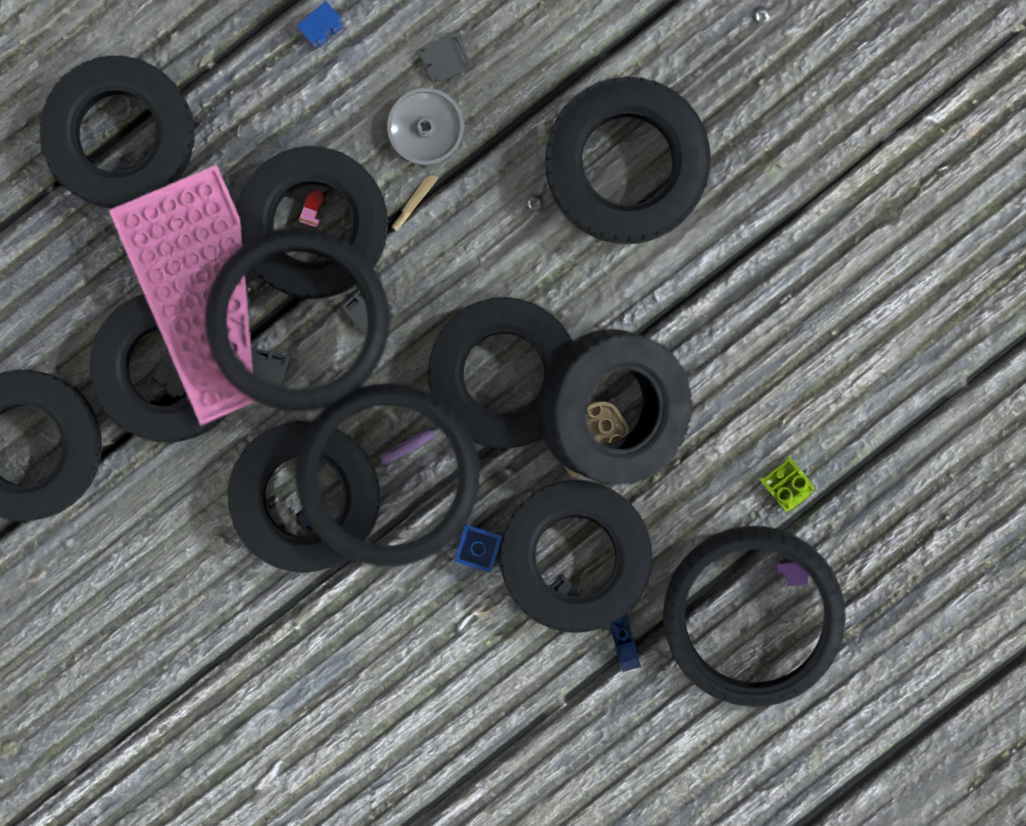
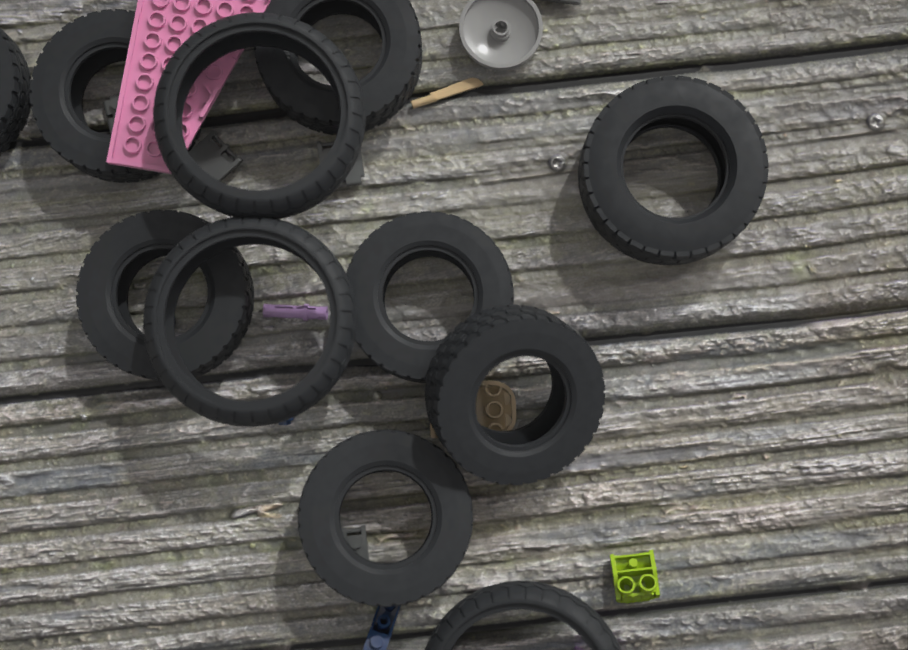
camera: 40 degrees right, 5 degrees down
leg [299,190,325,229] -> none
blue brick [454,524,502,573] -> none

